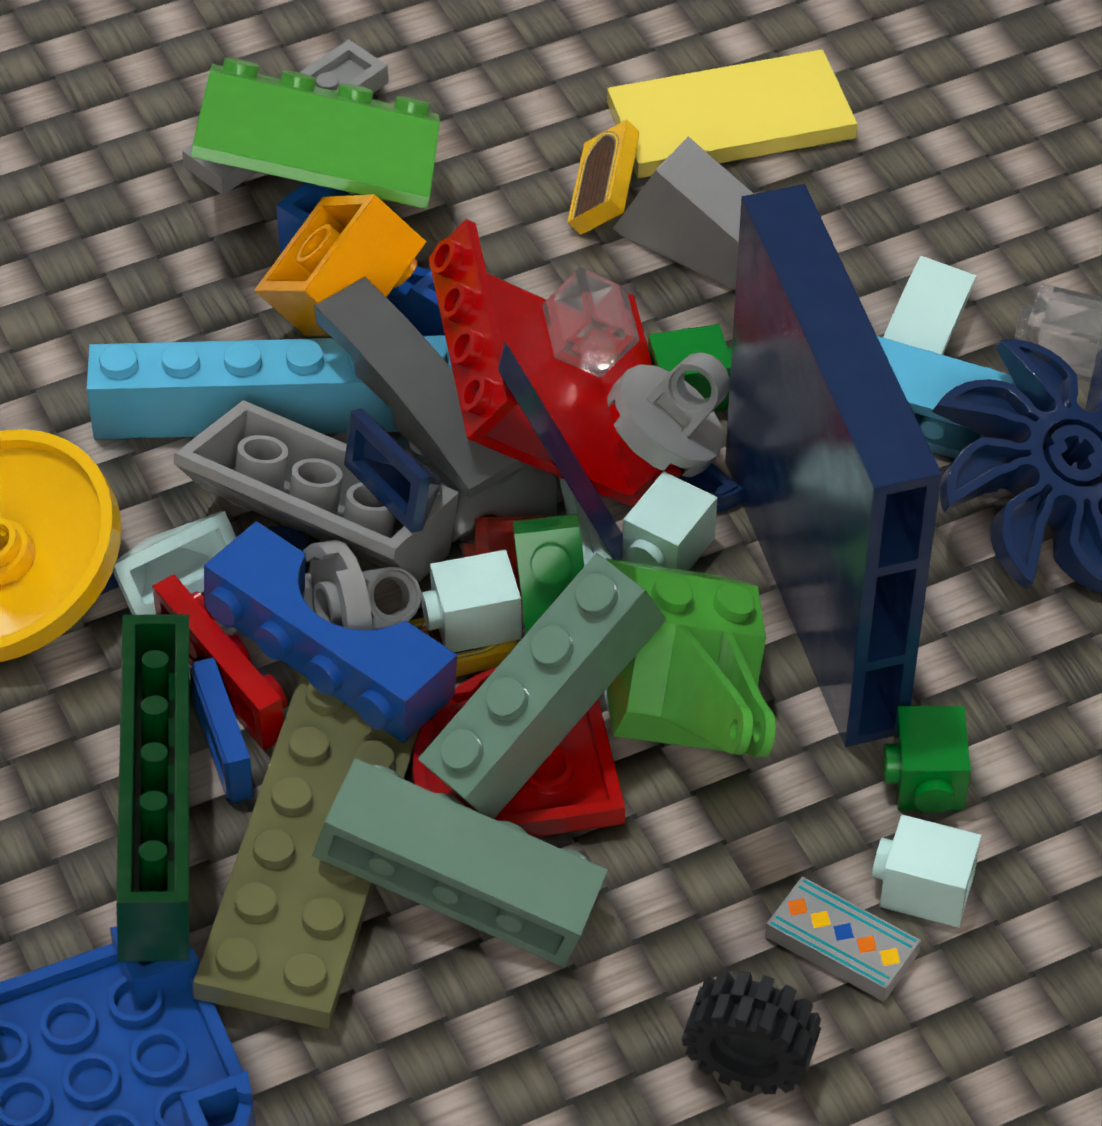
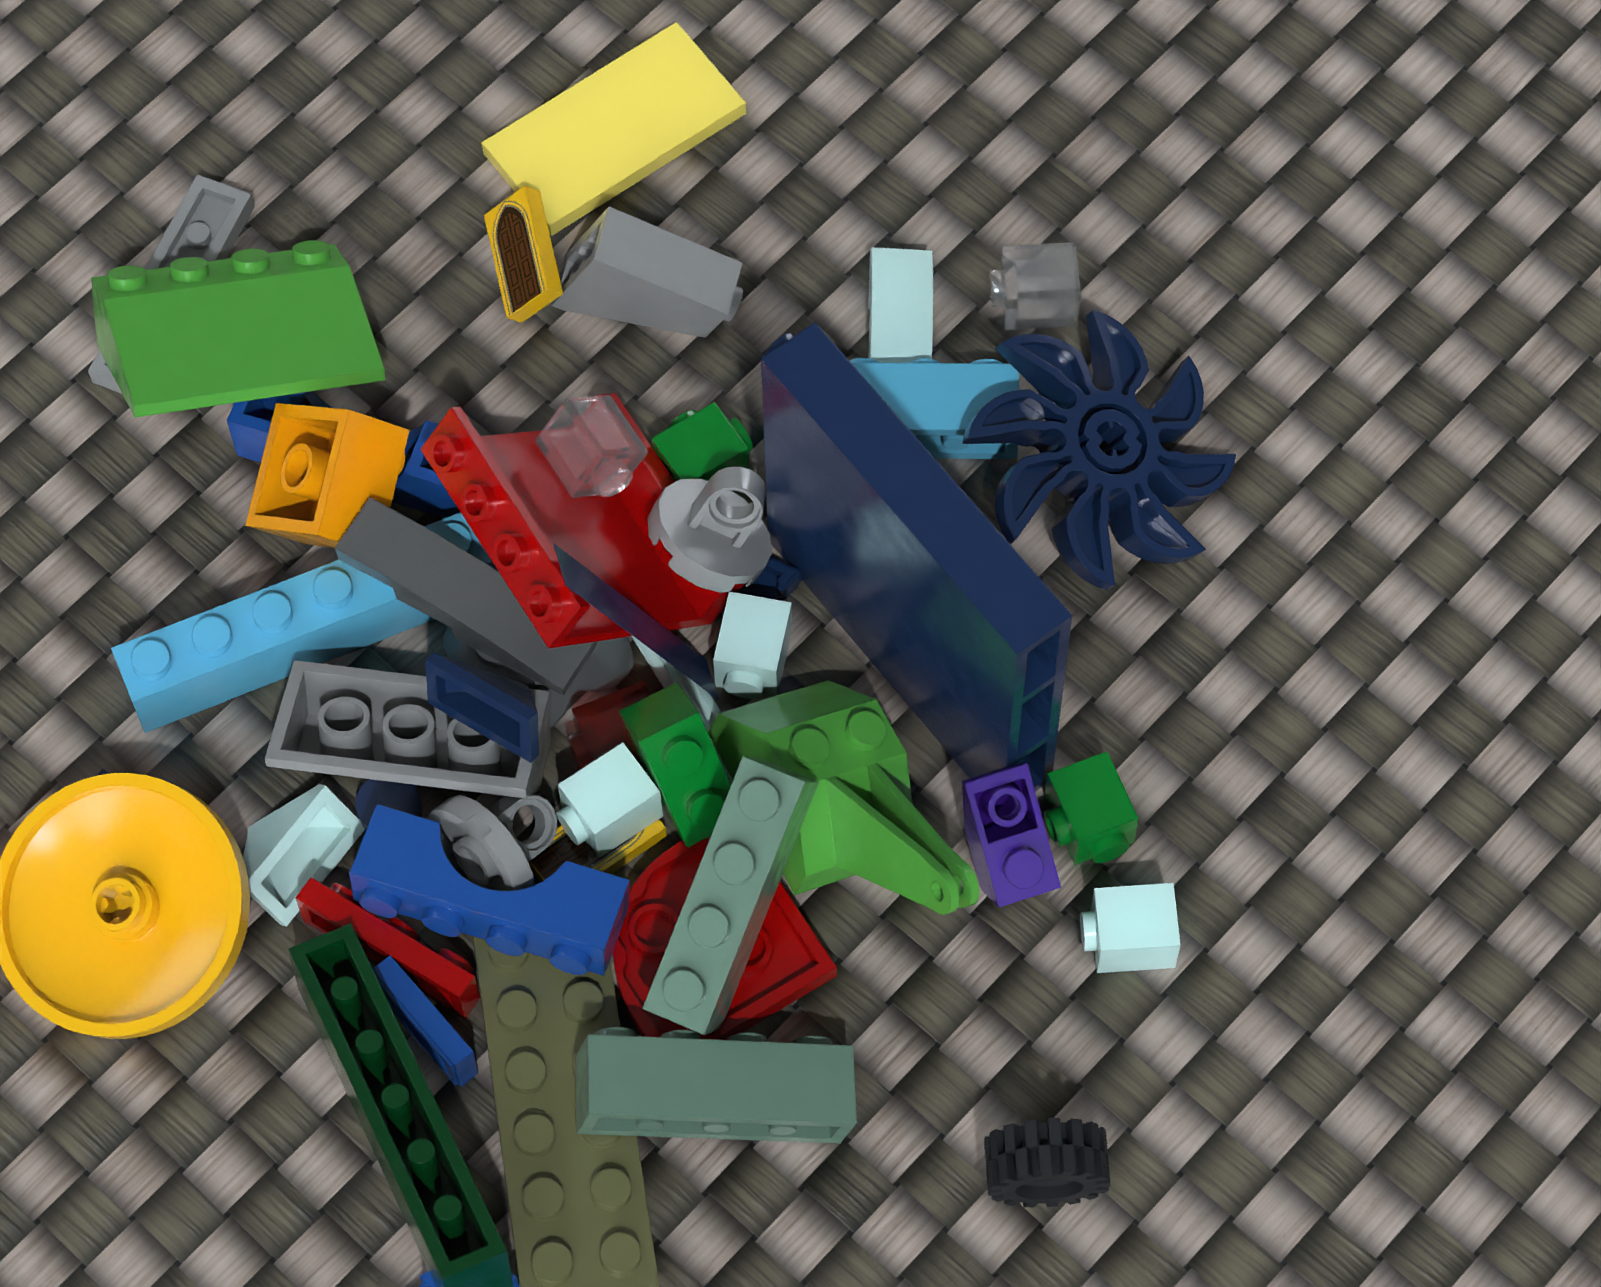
camera: 20 degrees left, 15 degrees up
light grey tile [765,876,921,1002] -> none
none -> dark purple slope [962,761,1061,908]

